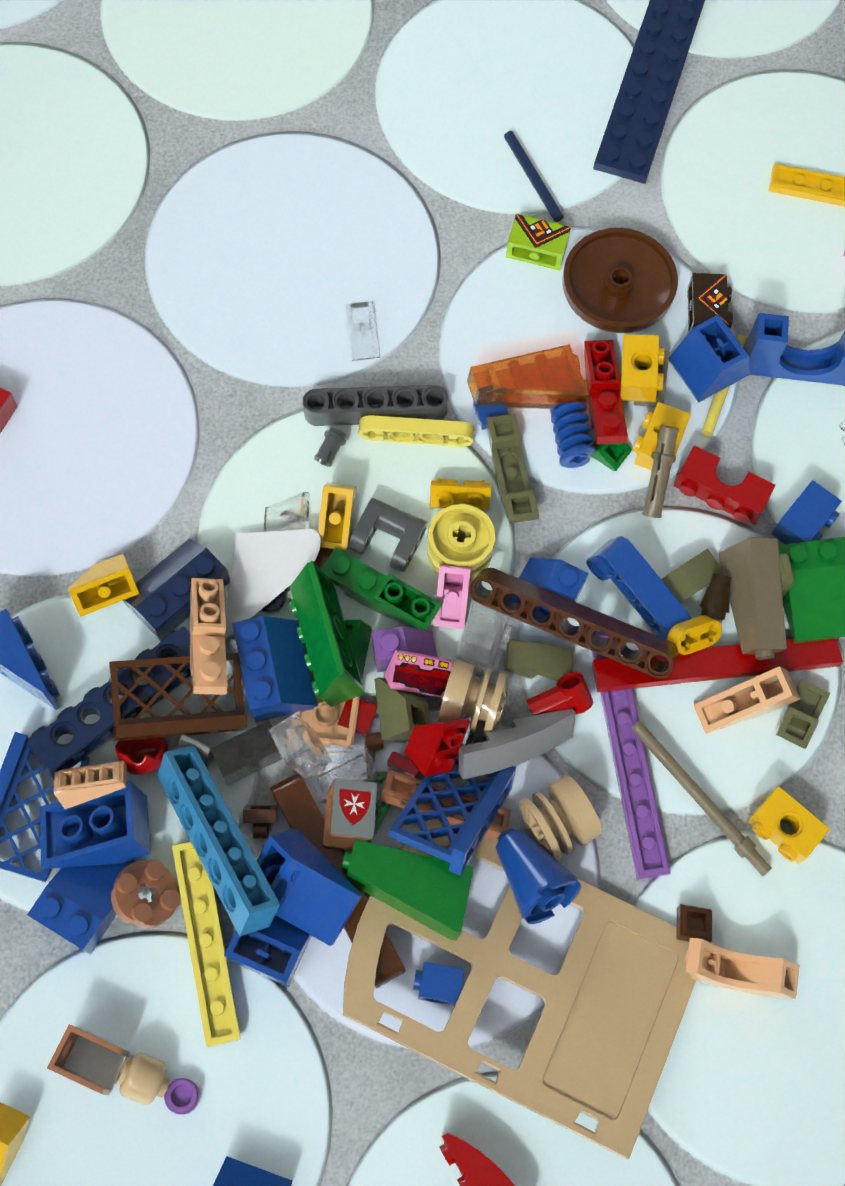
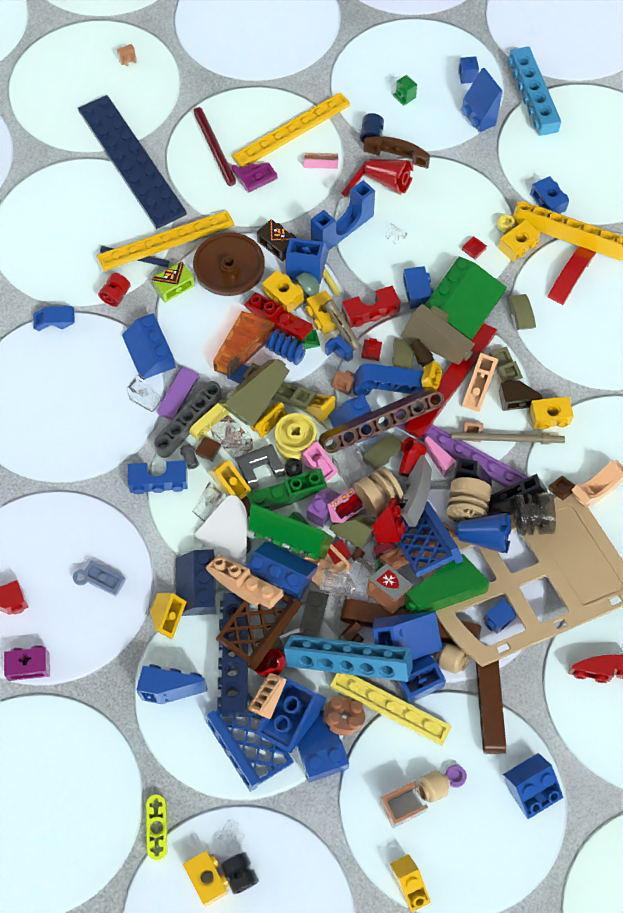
camera: 45 degrees left, 5 degrees down
none -> blue slope [33,306,75,331]
none -> sand blue hinge [73,560,126,597]
none -> yellow tile [96,210,234,272]
none -> red wheel [98,272,131,307]
none -> blue slope [122,313,176,381]
none -> blue arch [128,460,188,494]
none -> medium lavender tile [157,366,199,421]
none -> dark red axle [194,107,236,186]
none -> reddish brown tile [195,436,222,462]
none -> clear brick [211,415,254,462]
none -> olive slope [218,359,290,426]
none -> magenta wing [232,163,278,193]
none -> black bush [285,458,302,477]
none -> sand green hair [296,272,320,298]
none -> yellow slope [305,393,335,423]
none -> blue bracket [325,335,353,363]
none -> nougat tile [332,370,355,396]
none -> red tile [361,338,383,361]
none -> bright pink slope [424,436,456,477]
none -> tan head [436,644,469,674]
none -> black slope [453,457,492,488]
none -> nougat slope [463,420,483,442]
none -> reddish brown beam [476,660,506,754]
none -> black slope [487,474,550,513]
none -> dark brown slope [498,380,542,411]
none -> clear smoke wheel [513,492,556,536]

